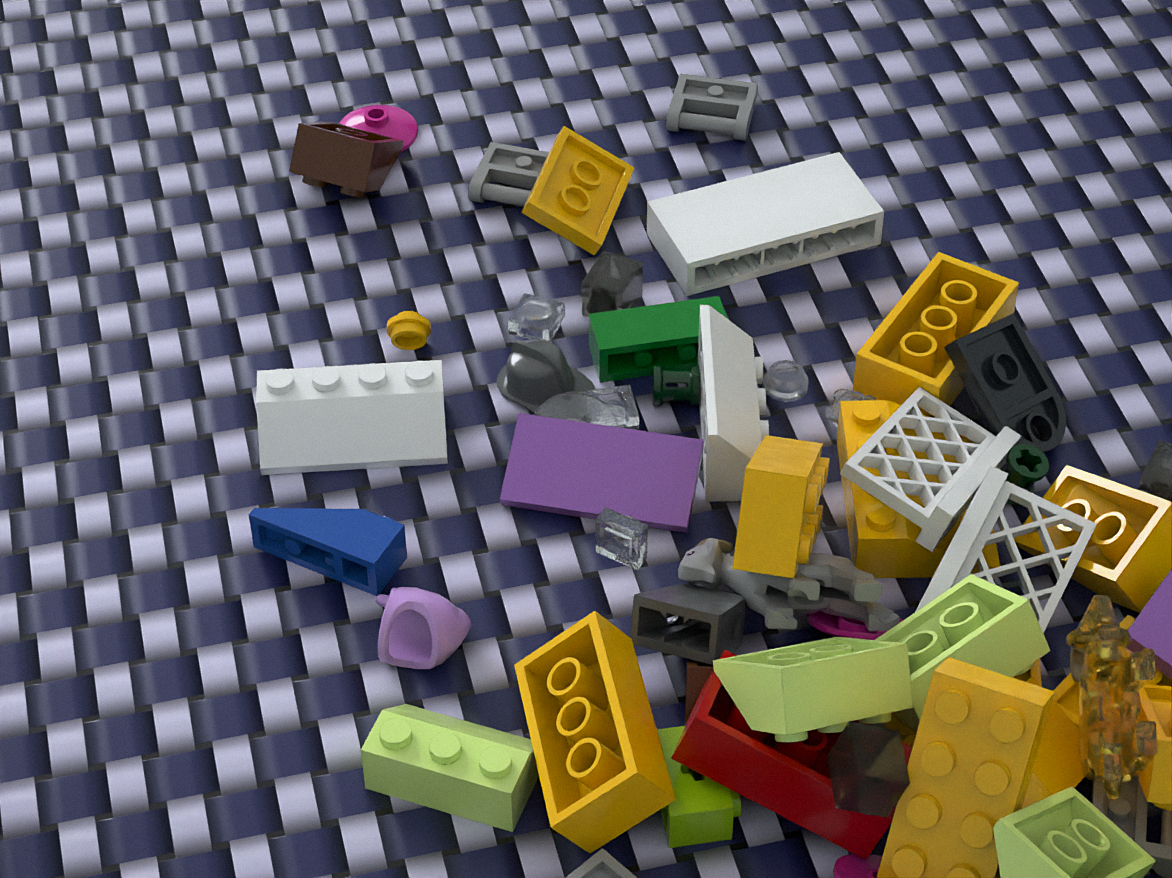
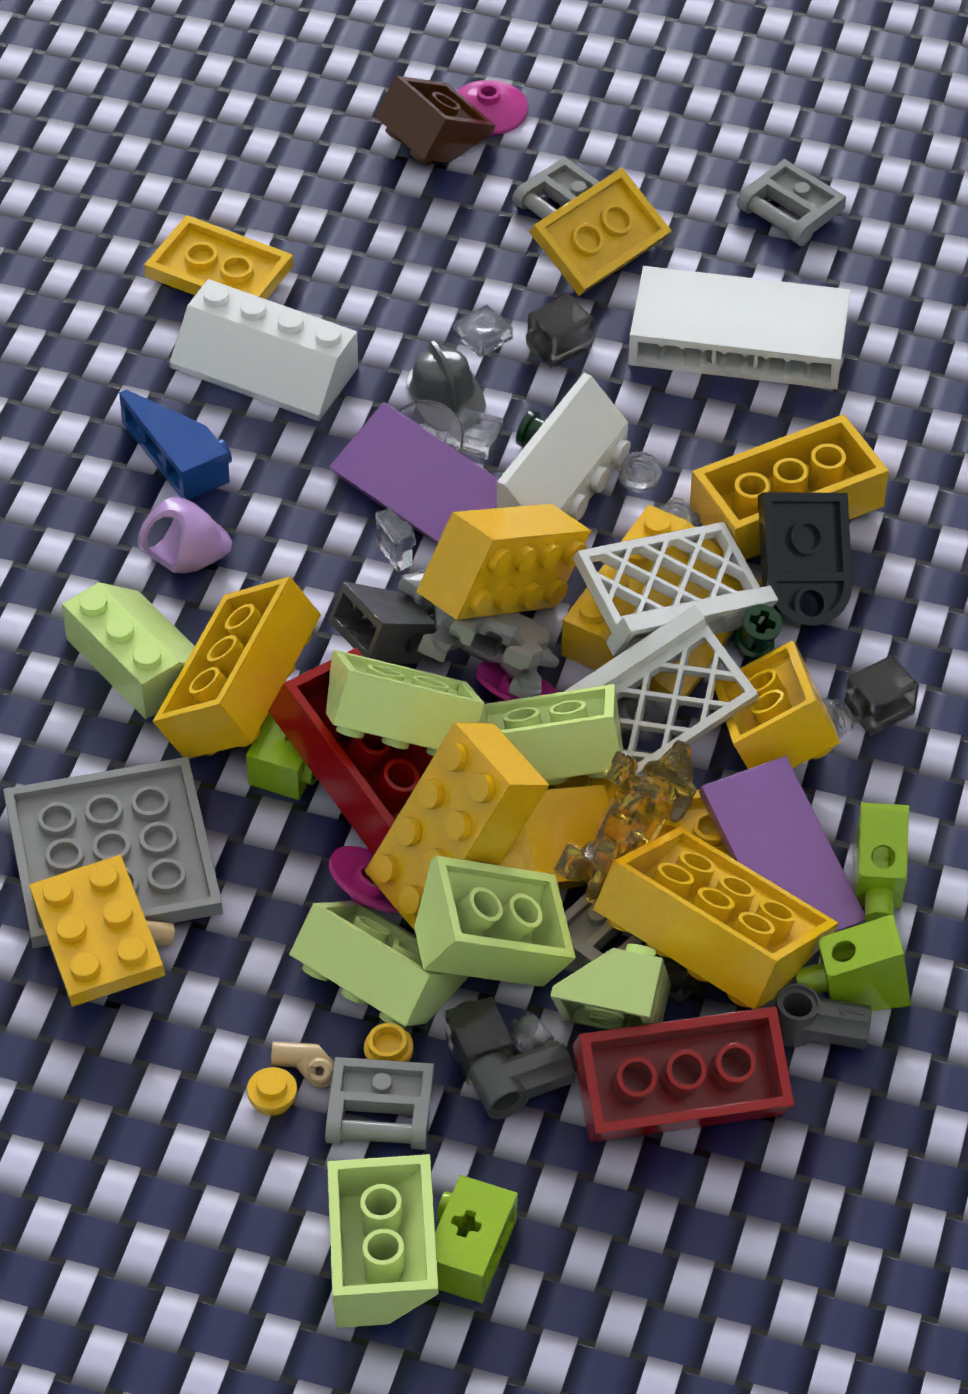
camera: 30 degrees right, 5 degrees up
yellow plate [387,311,431,350] -> none
green brick [589,296,728,383] -> none
clear smoke brick [827,721,910,817] -> none
none -> yellow plate [144,215,294,300]

